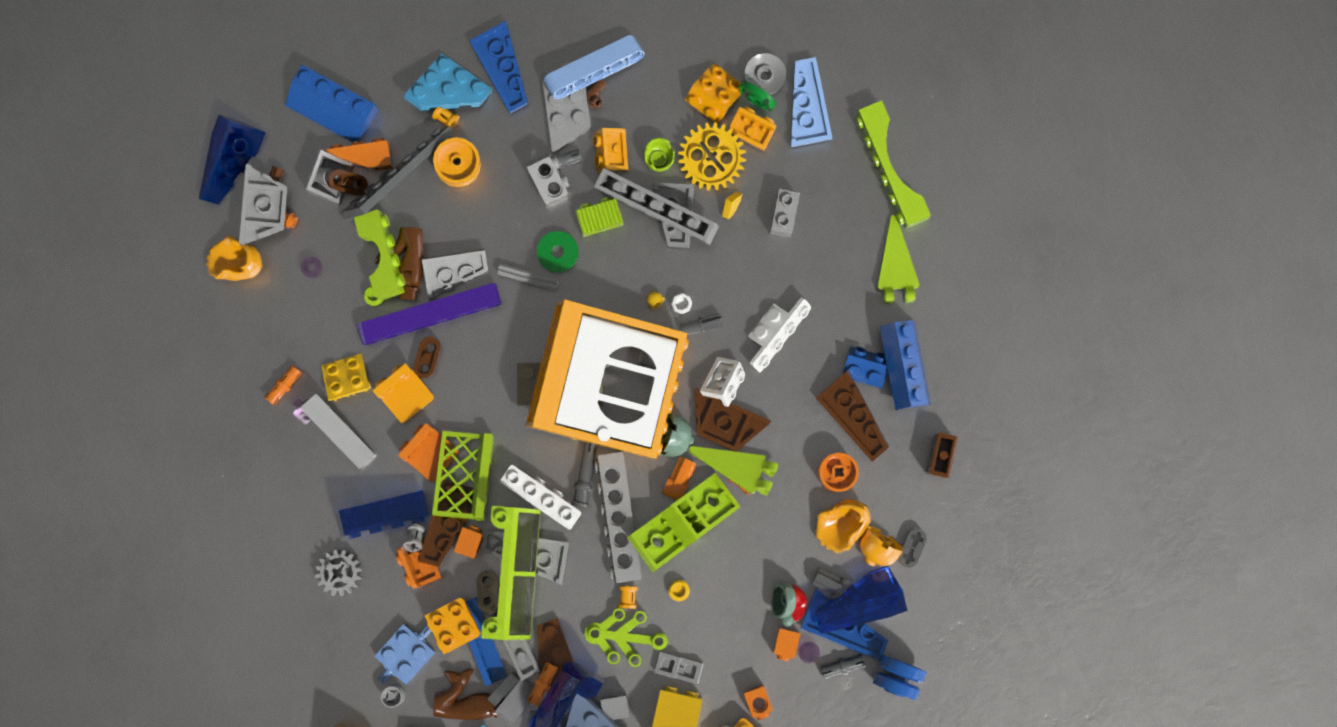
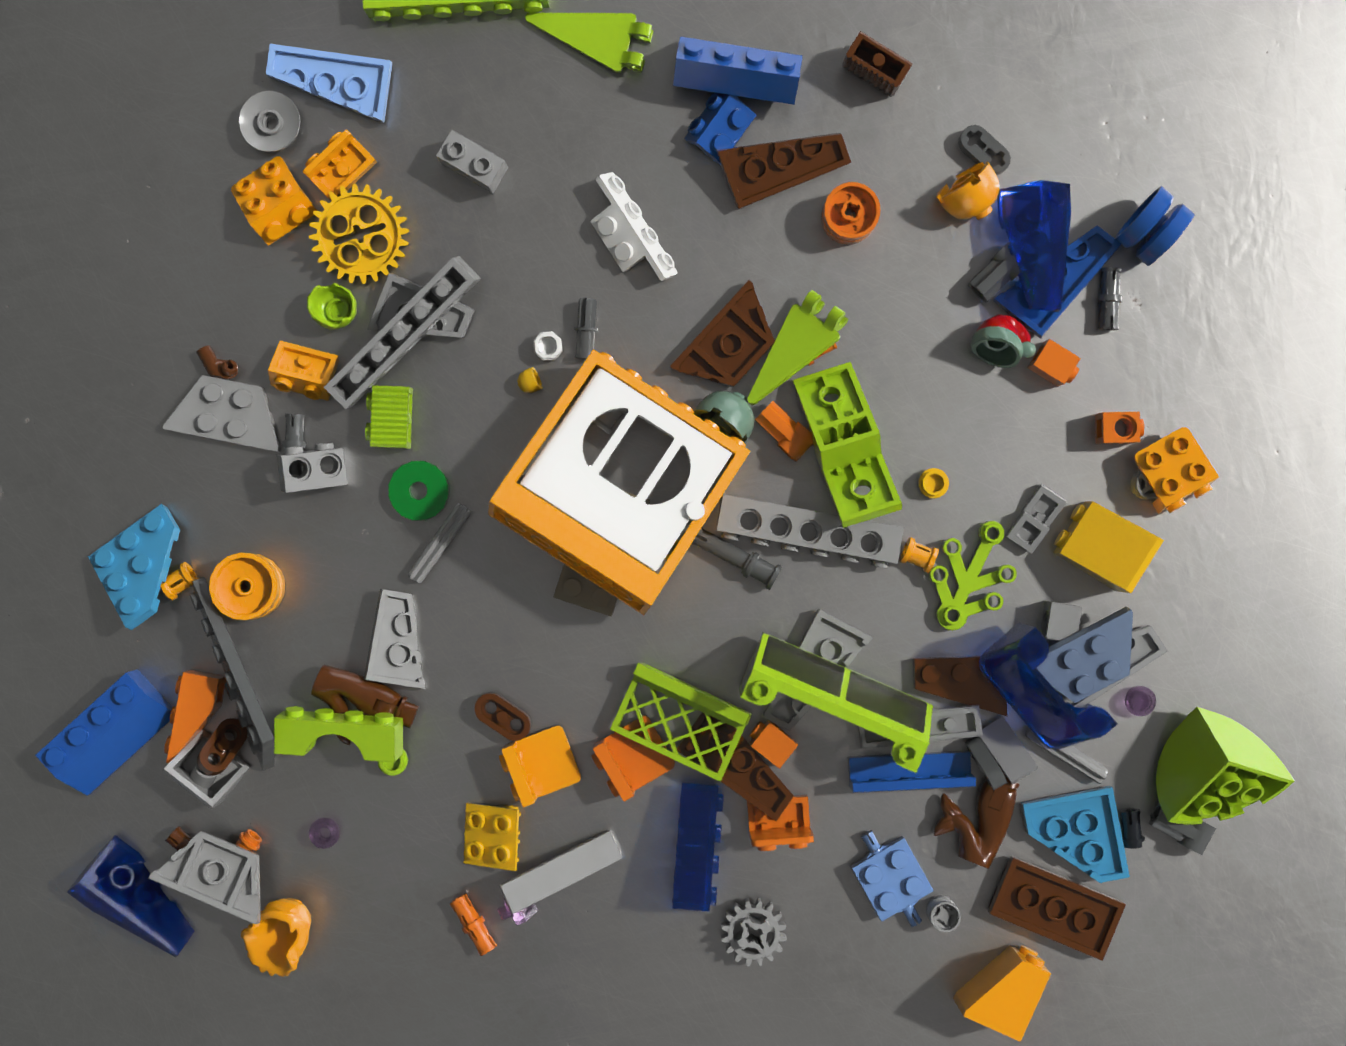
camera: 70 degrees left, 5 degrees up
dark purple beam [356,283,502,346] -> none
light grey bush [403,524,425,553] -> none
light orange bracket [425,598,481,654] -> none
blue wing [469,21,528,114] -> none
dark tan plate [476,571,499,615] -> none
white bracket [500,465,581,530] -> none
orange pin [526,662,558,707] -> none
light blue beam [544,35,644,99] -> none
white bracket [700,357,745,407] -> none
yellow tile [722,191,743,219] -> none
green tile [738,81,777,111] -> none
clear purple plate [798,642,820,664] -> none
light orange piece [815,499,871,553] -> none

